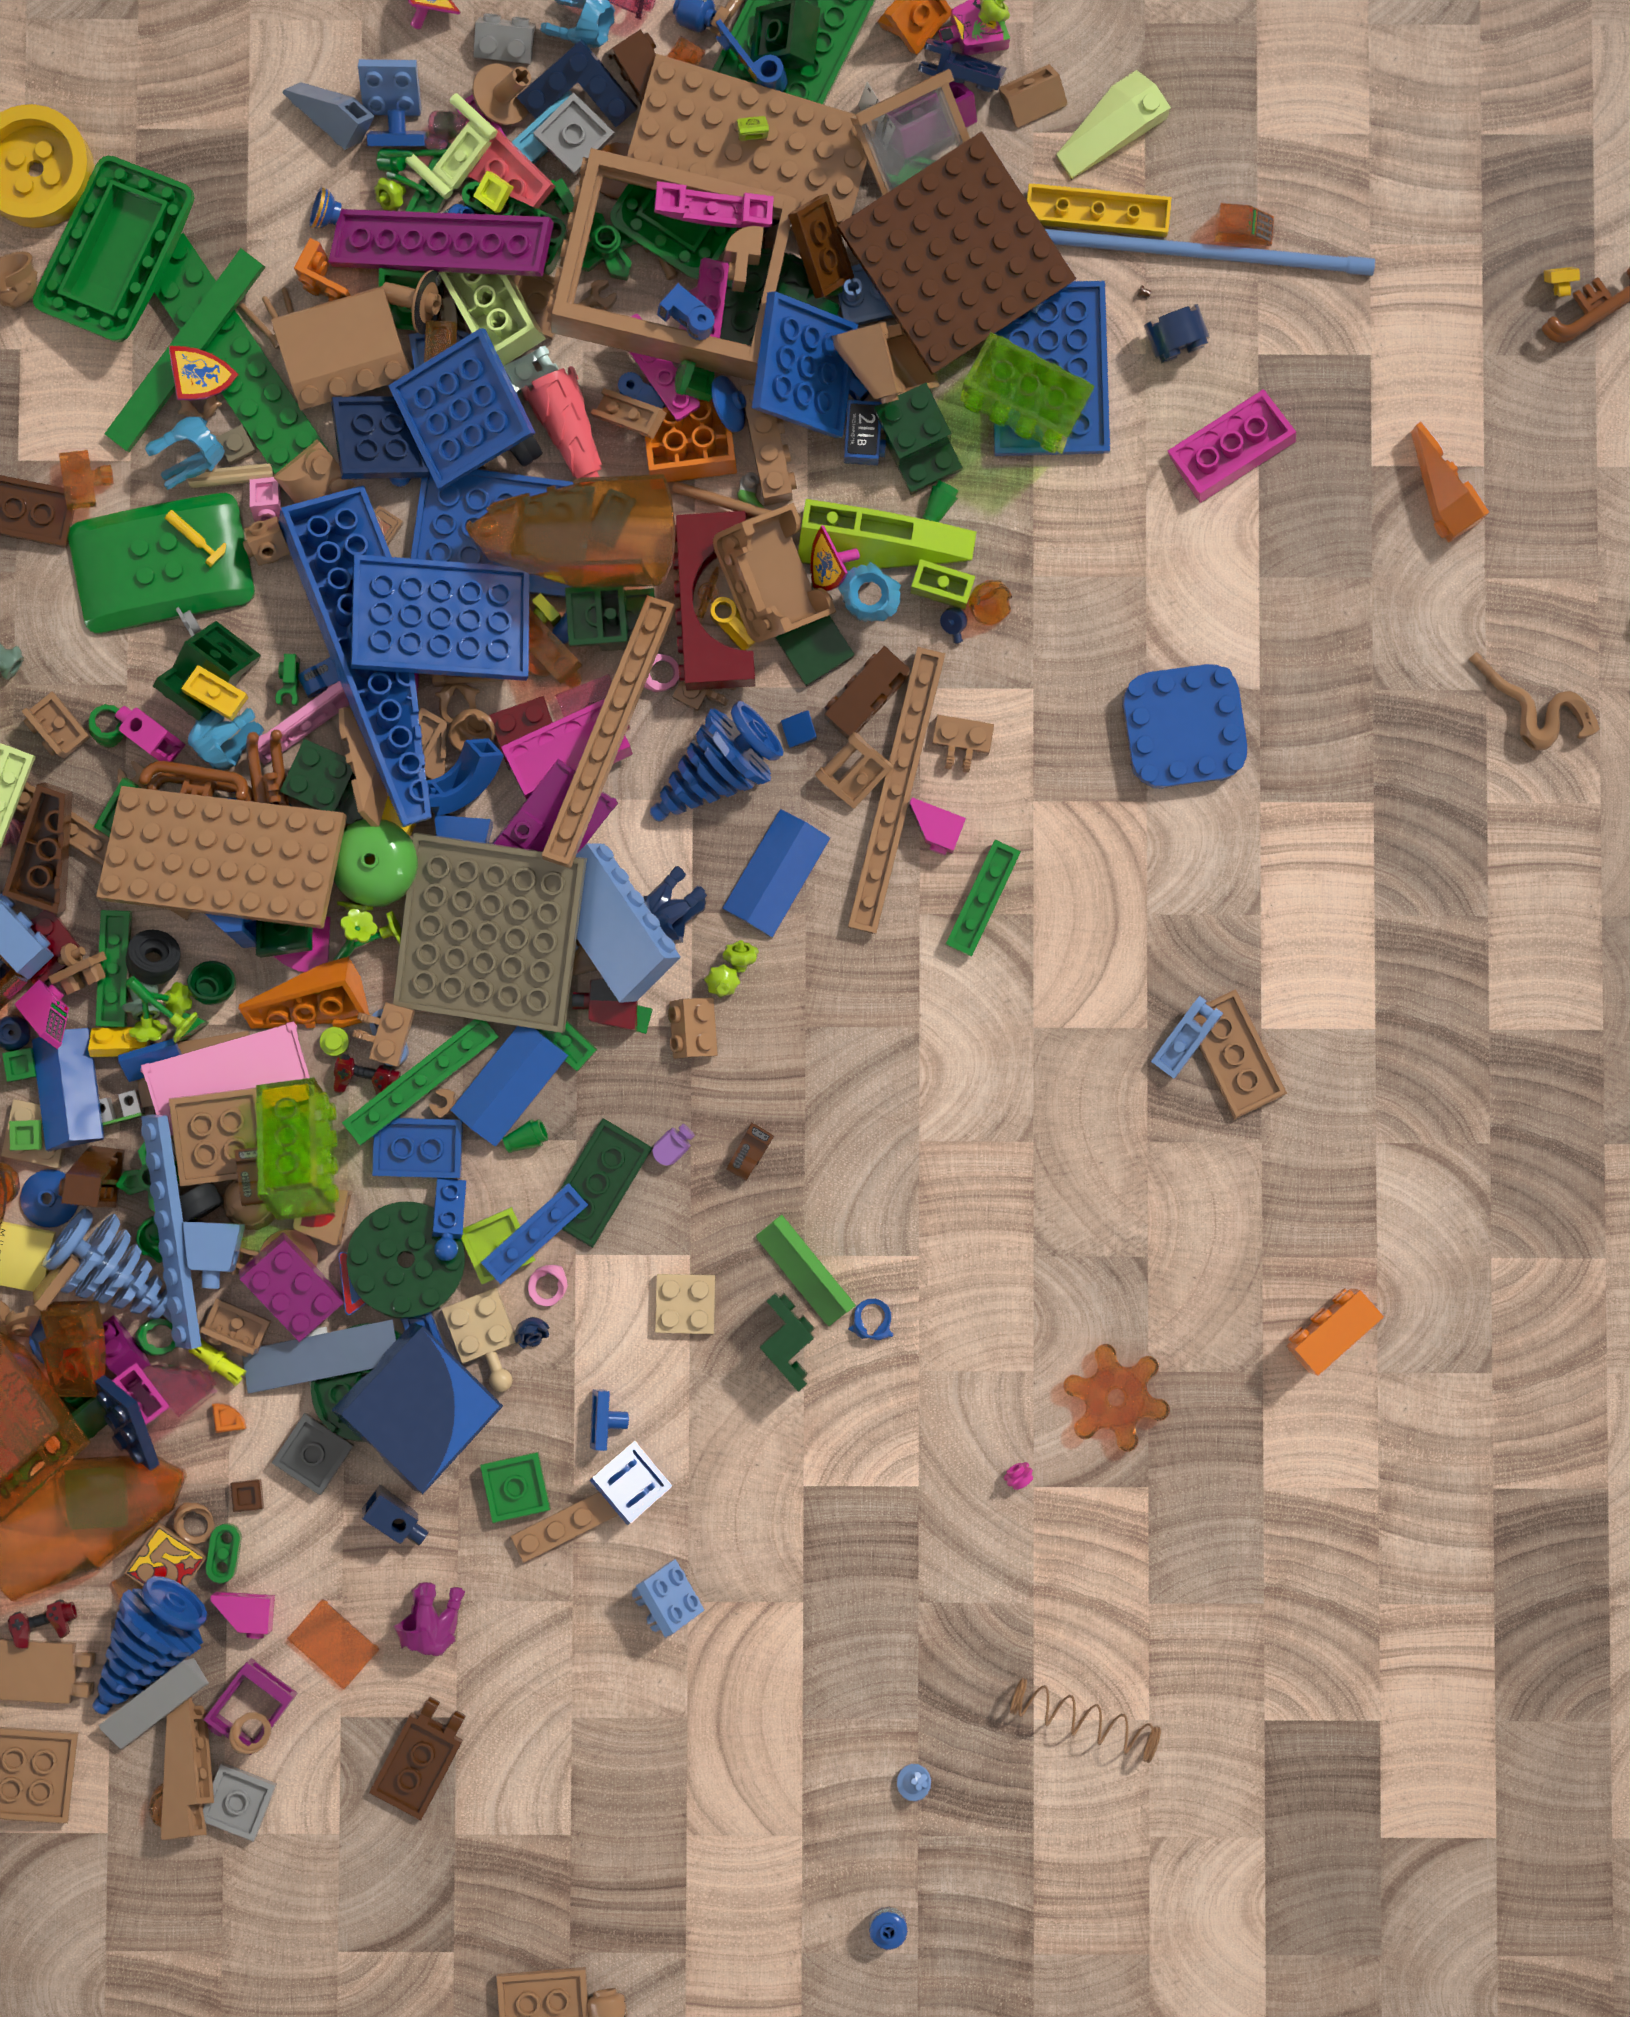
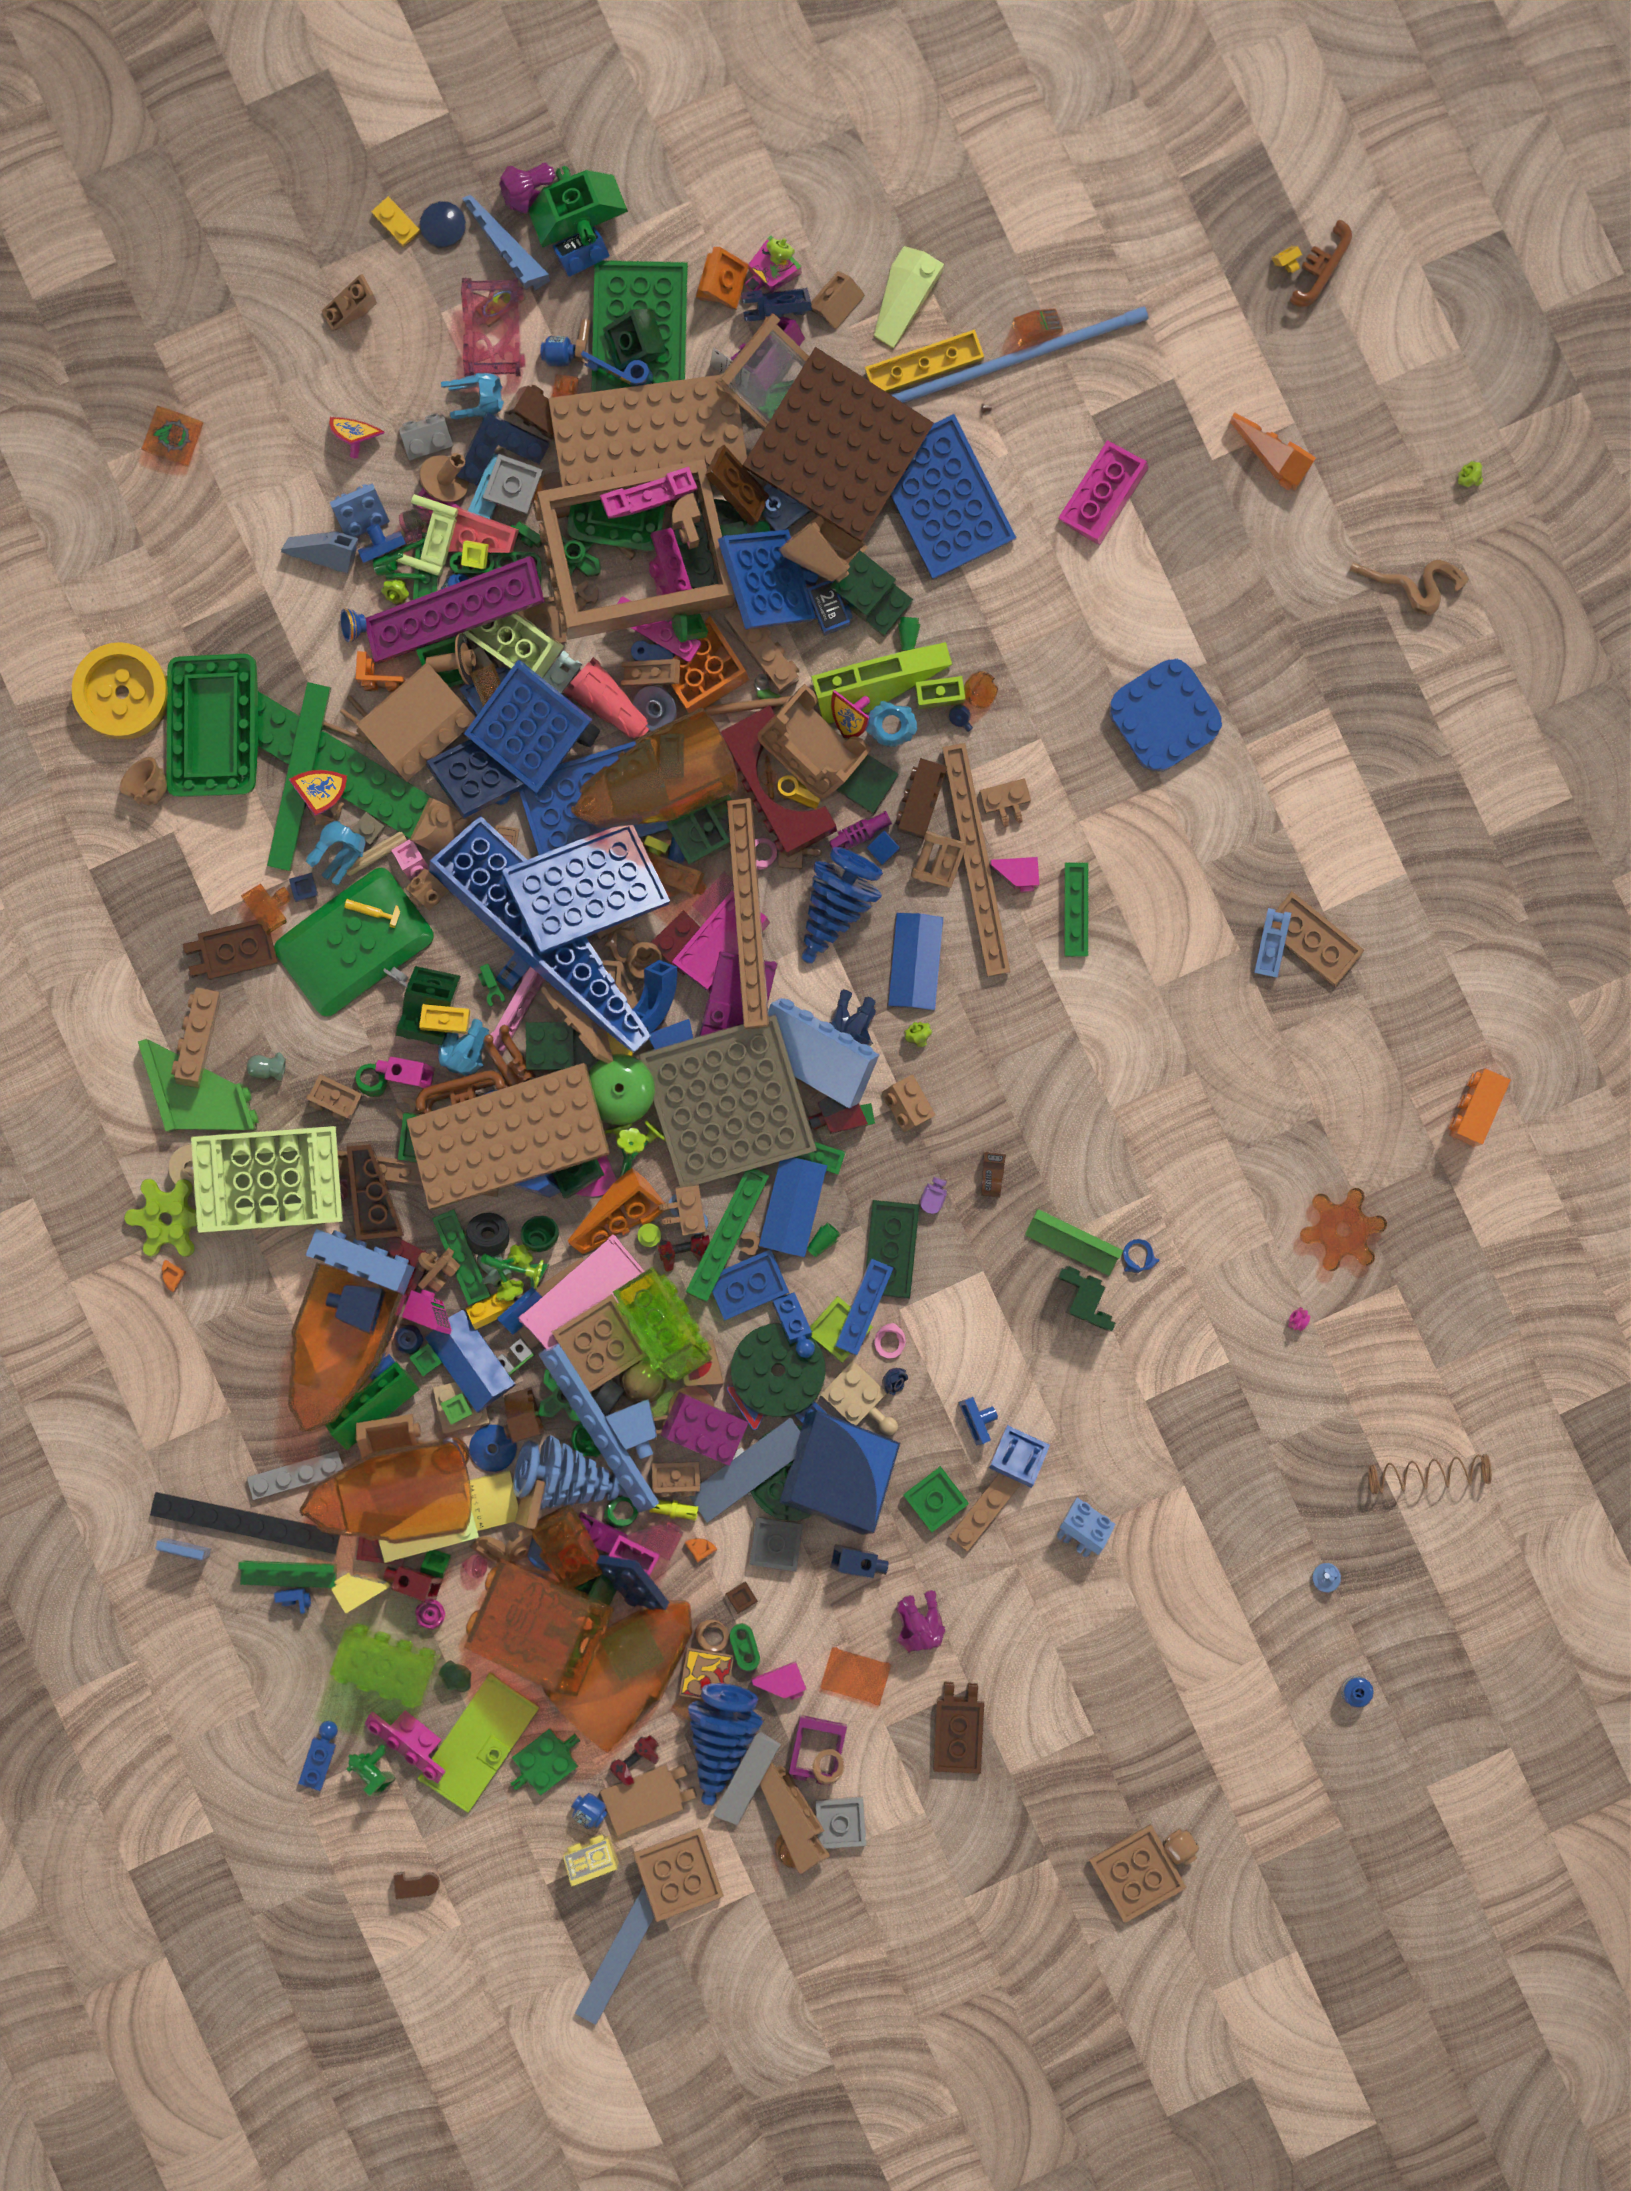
camera: 30 degrees left, 0 degrees up
reddish brown leg [234,1147,266,1206] -> none
tan plate [655,1274,715,1334] -> none
blue leg [657,283,715,340] -> none
lime piece [704,964,741,998] -> none
blue dish [712,375,746,432] -> none
lime slope [737,116,769,141] -> none
clear neon green brick [960,332,1095,454] -> none
dark blue brick [1144,304,1210,363] -> none
none -> dark blue plate [289,873,319,902]
none -> sand blue dish [633,685,676,732]
none -> magenta hinge [829,811,892,850]

